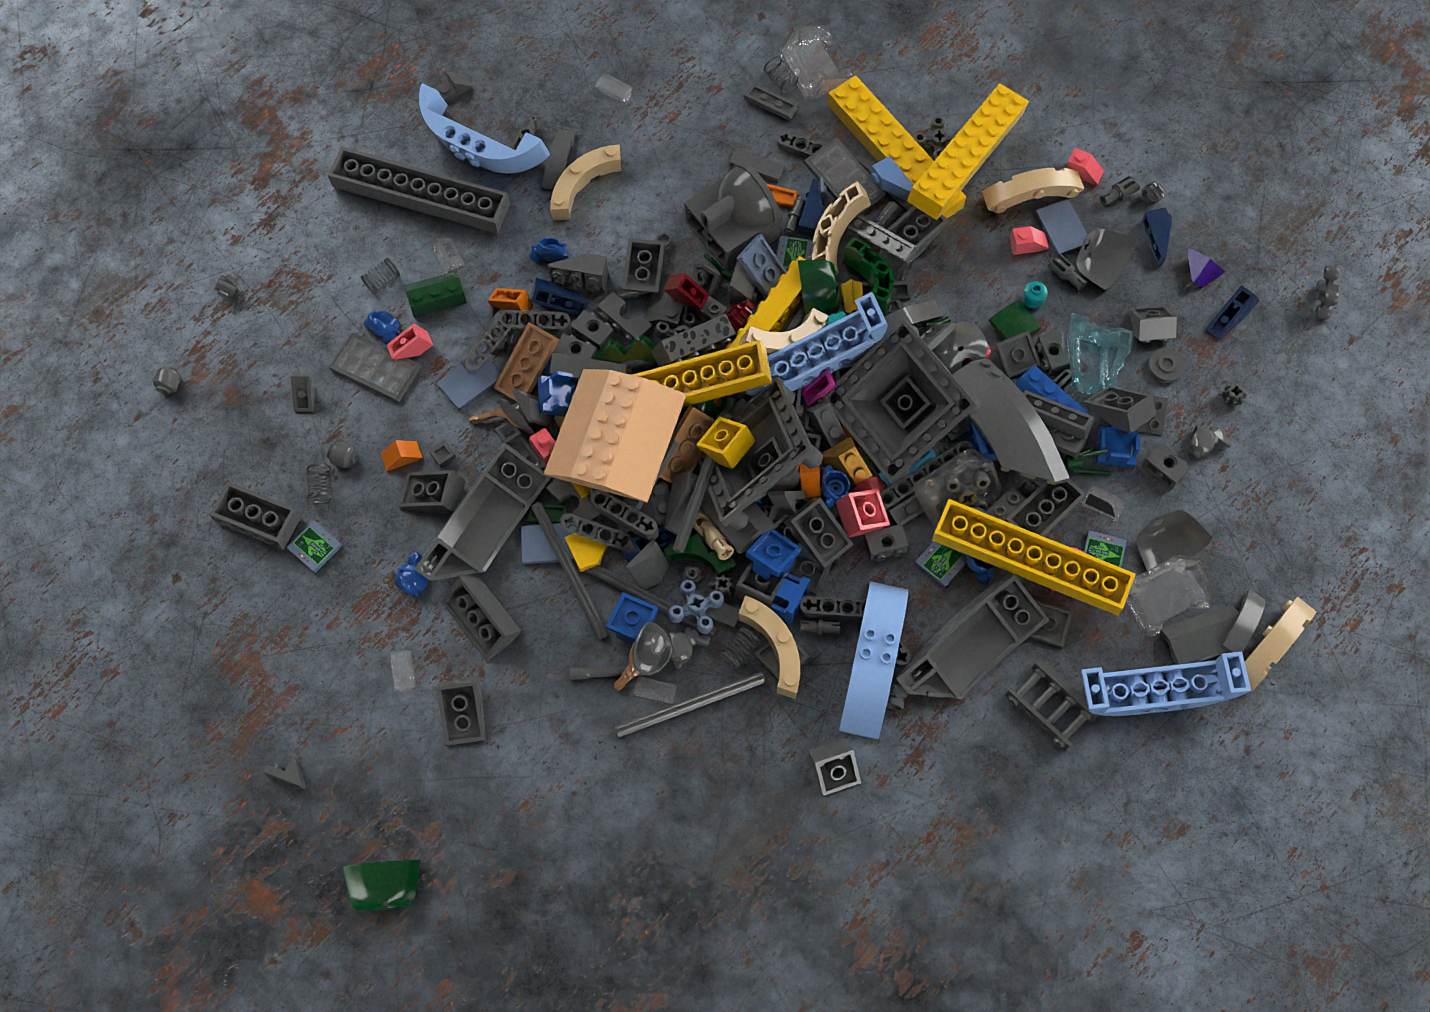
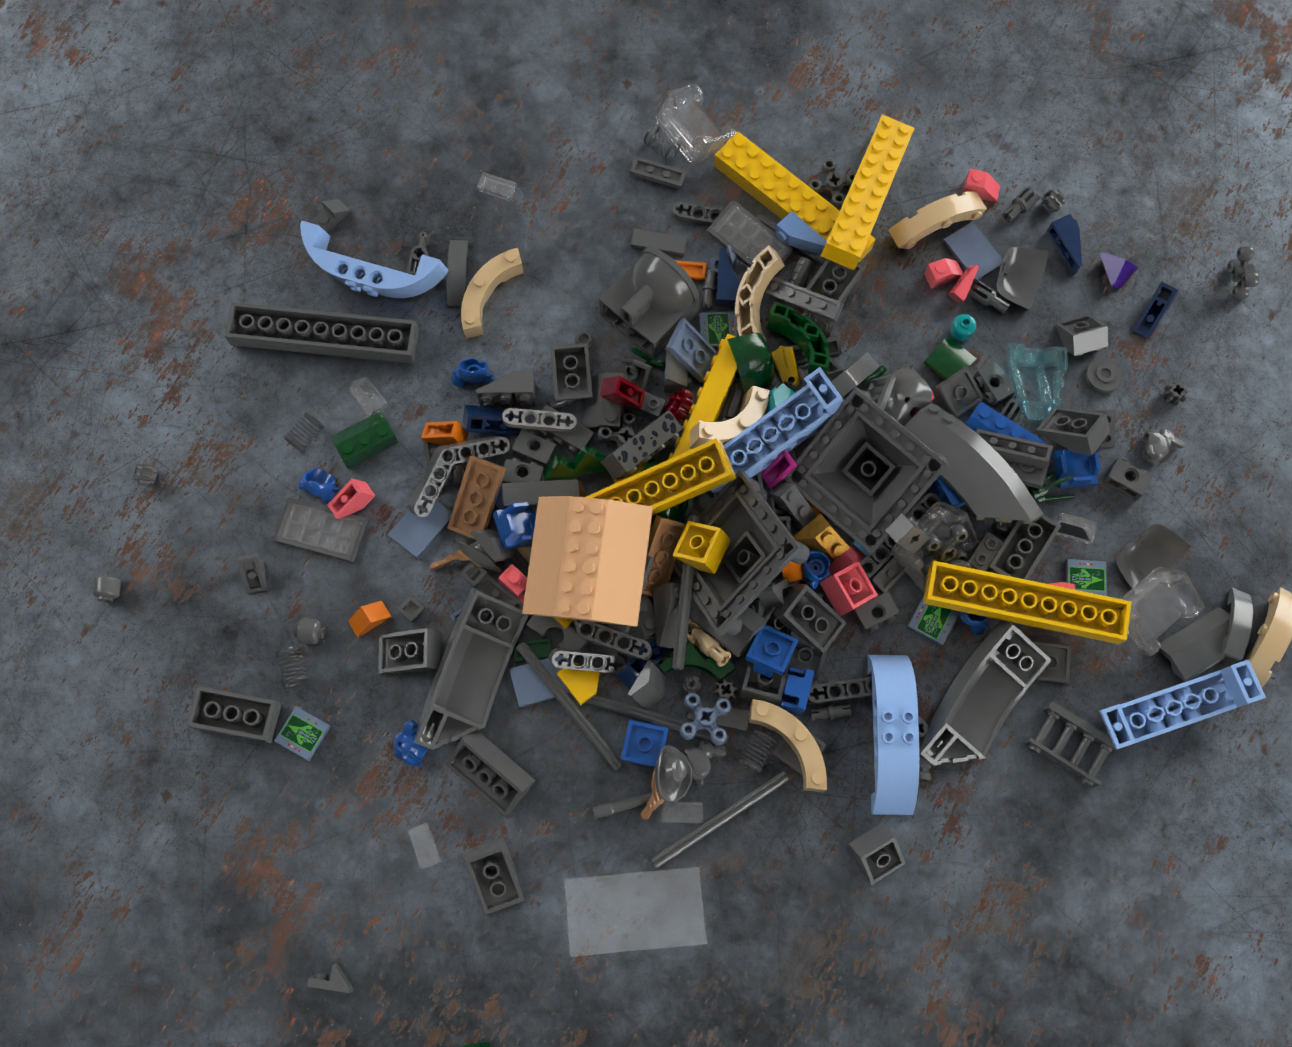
camera: 15 degrees left, 5 degrees up
none -> light grey beam [502,408,577,433]
none -> clear piece [564,867,707,957]
none -> dark grey brick [885,514,930,554]
none -> coral slope [947,265,979,303]

